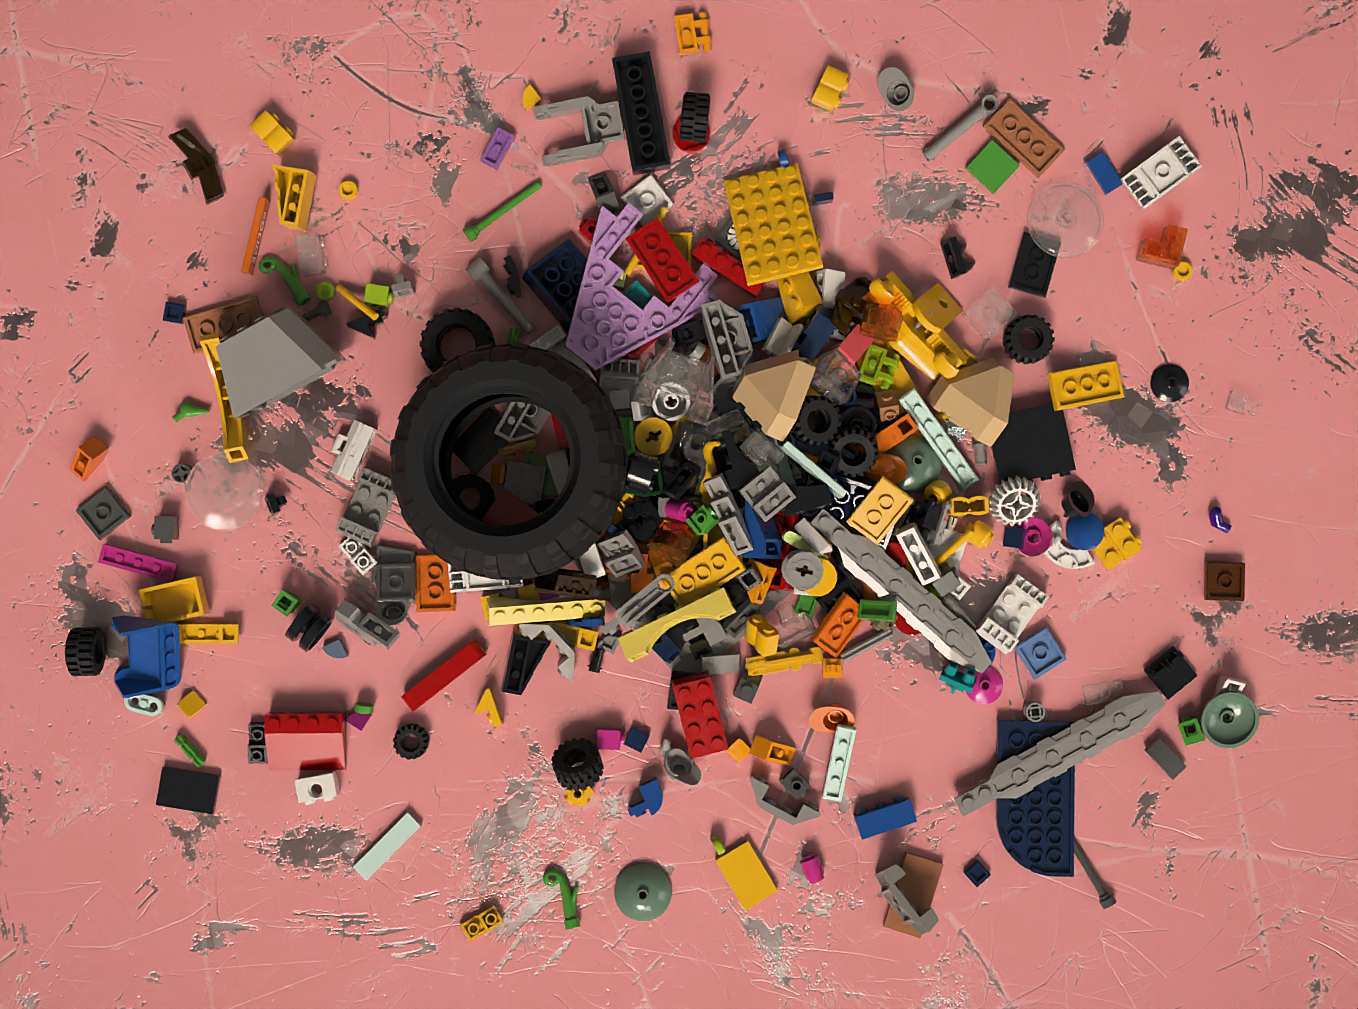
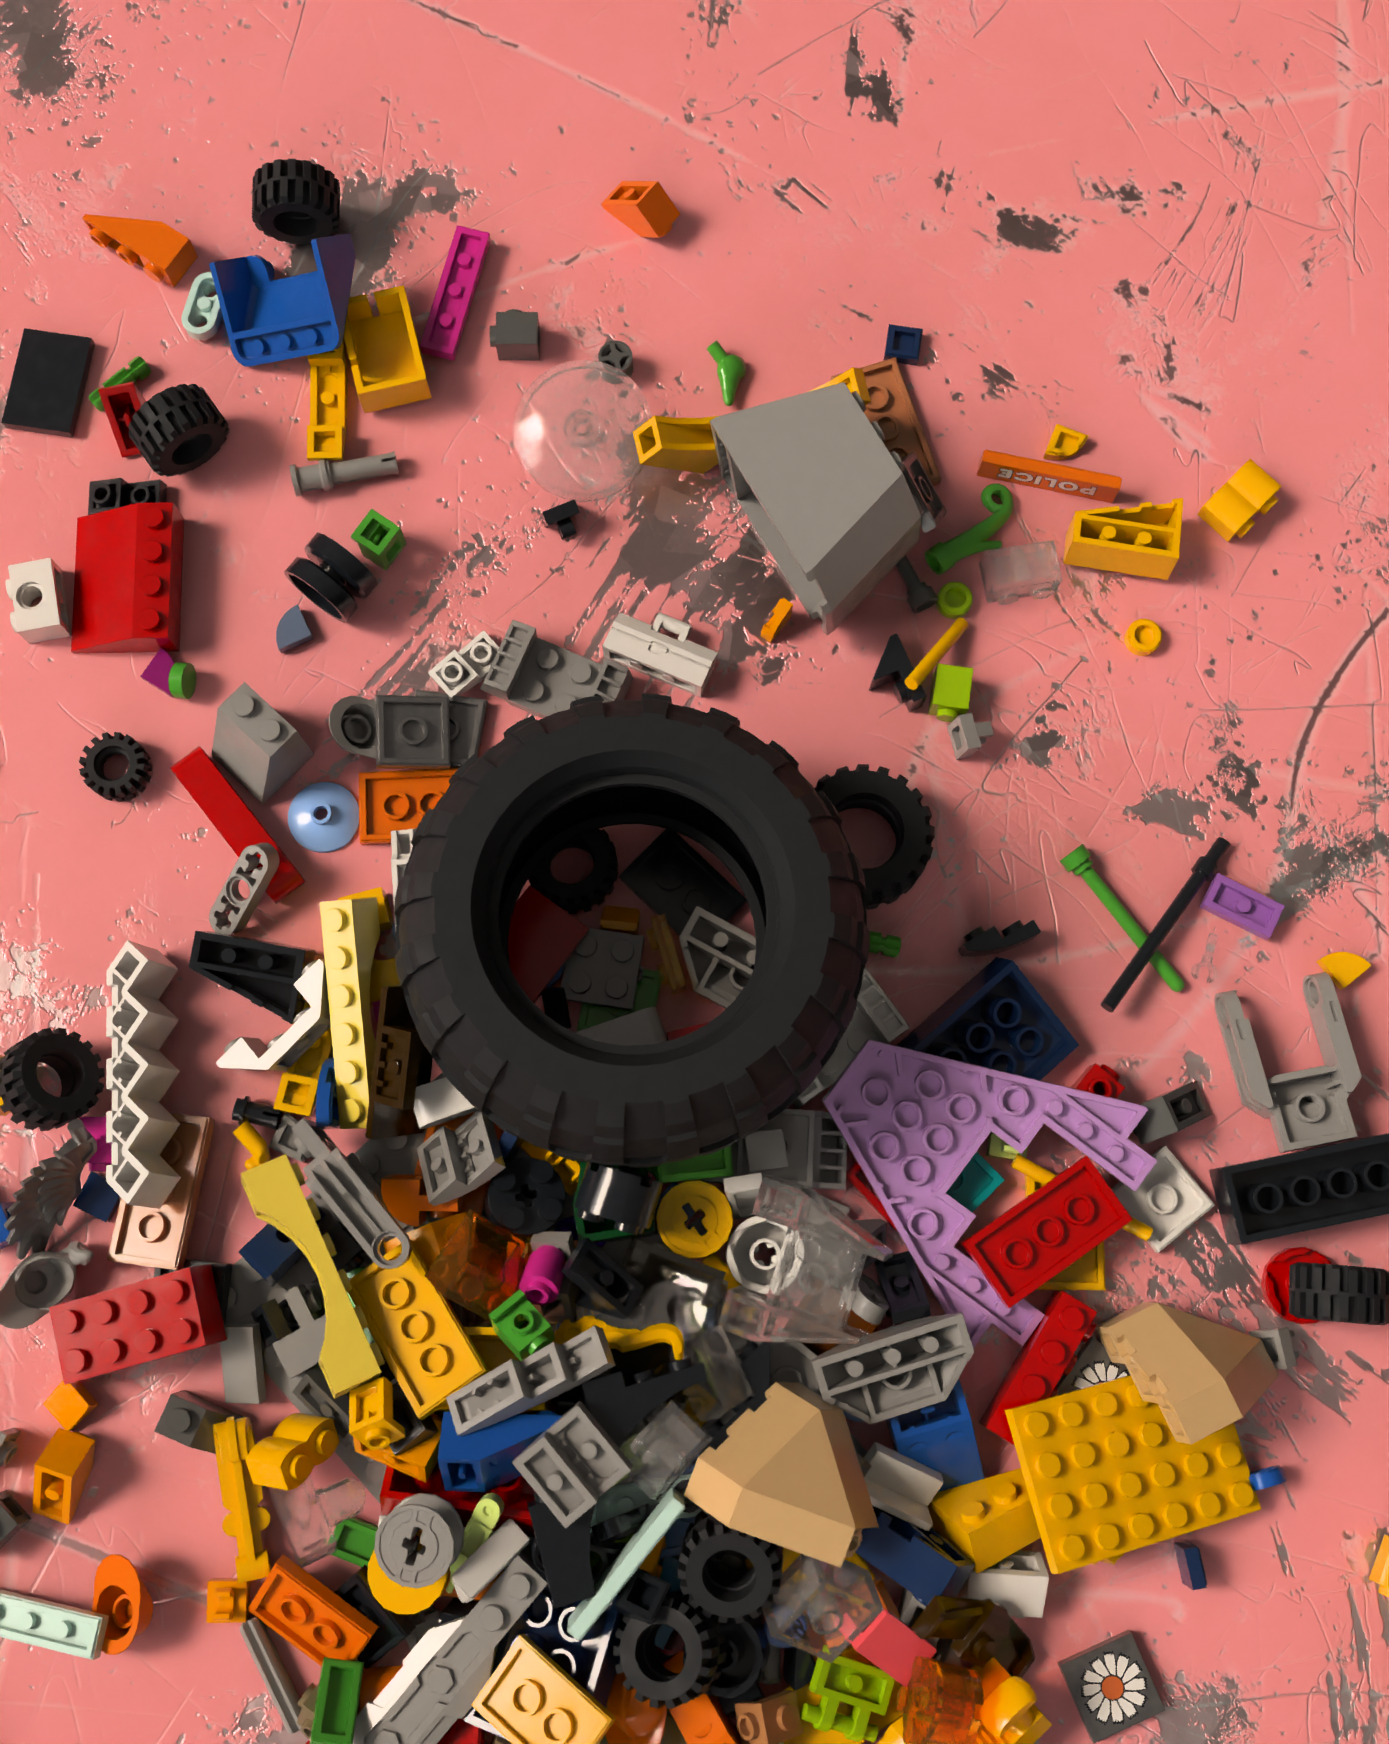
camera: 85 degrees right, 10 degrees down
dark grey tile [76,487,131,540] -> none
dark brown plate [168,128,224,205] -> none
yellow slope [176,690,206,718] -> none
light grey plate [335,600,400,650] -> none
light grey piece [465,257,535,334] -> none
yellow slope [474,687,504,727] -> none
none -> flat silver animal [4,1119,97,1260]
none -> orange slope [82,214,198,287]
none -> red slope [98,381,146,458]
none -> white brick [106,940,181,1209]
none -> nougat tile [107,1113,215,1271]
none -> black tyre [128,384,229,477]
none -> light grey beam [209,843,279,935]
none -> light grey slope [211,682,314,805]
none -> yellow arm [233,1120,272,1170]
none -> light blue dish [288,782,359,853]
none -> light grey pin [290,451,399,497]
none -> yellow bracket [349,1376,405,1450]
none -> light orange tile [761,597,793,643]
none -> flat silver tile [901,452,947,533]
none -> yellow tile [1043,424,1089,461]
none -> tile [1057,1630,1165,1743]
none -> tan panel [1095,1302,1279,1445]
none -> black bar [1101,837,1230,1013]
none -> light grey tile [1249,1327,1299,1369]

